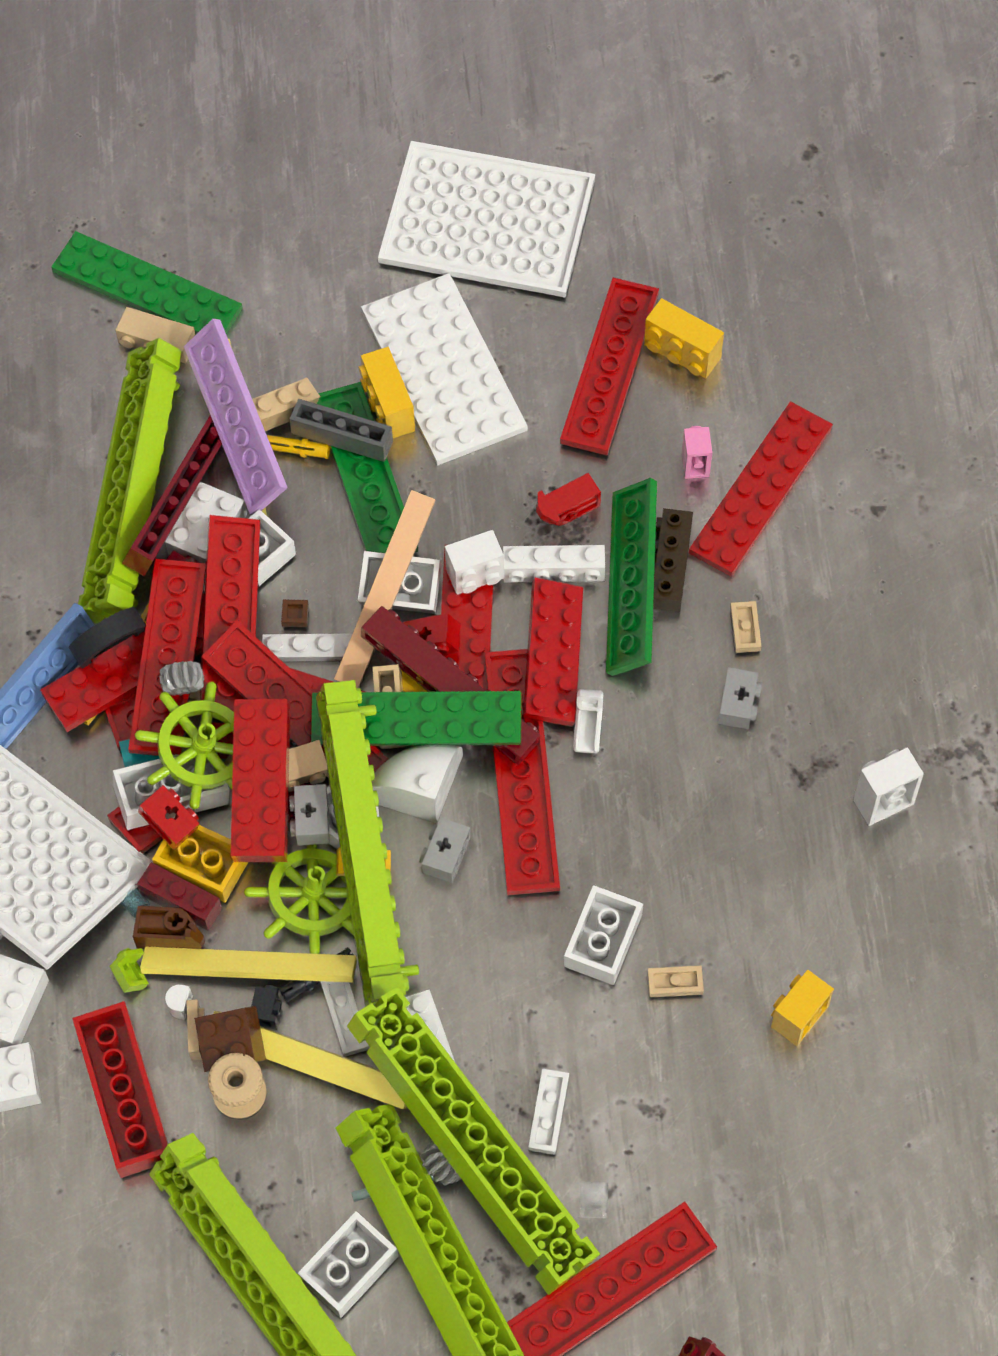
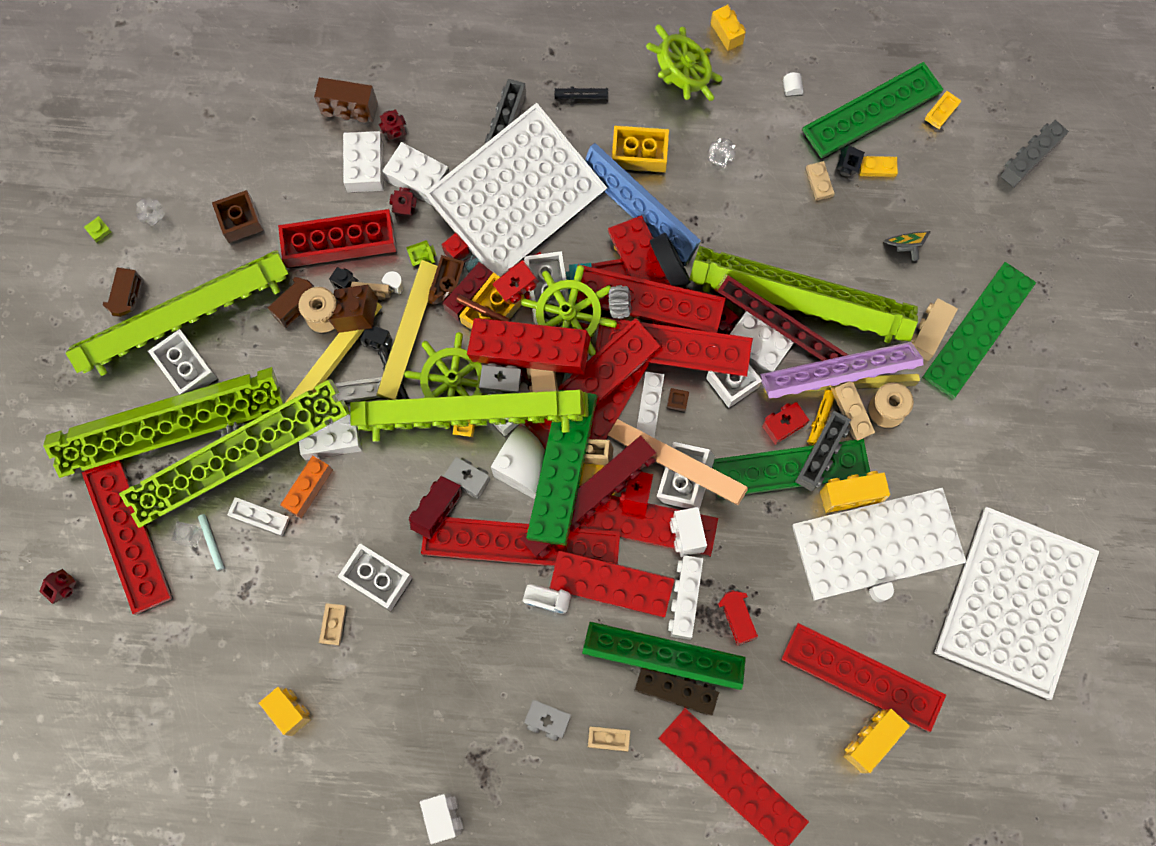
camera: 100 degrees right, 10 degrees up
bright pink brick [682,426,712,479] -> none
none -> light aqua bar [198,514,224,571]
none -> reddish brown brick [212,190,264,243]
none -> reddish brown piece [268,277,314,329]
none -> orange brick [280,455,333,519]
none -> black brick [329,267,359,289]
none -> dark red brick [390,187,417,215]
none -> dark red brick [409,476,462,540]
none -> red brick [441,233,469,261]
none -> copper bar [456,295,510,322]
none -> red brick [762,402,810,445]
none -> tan hose [868,382,914,428]
none -> white brick [869,582,894,602]
none -> dark grey shield [884,231,931,261]

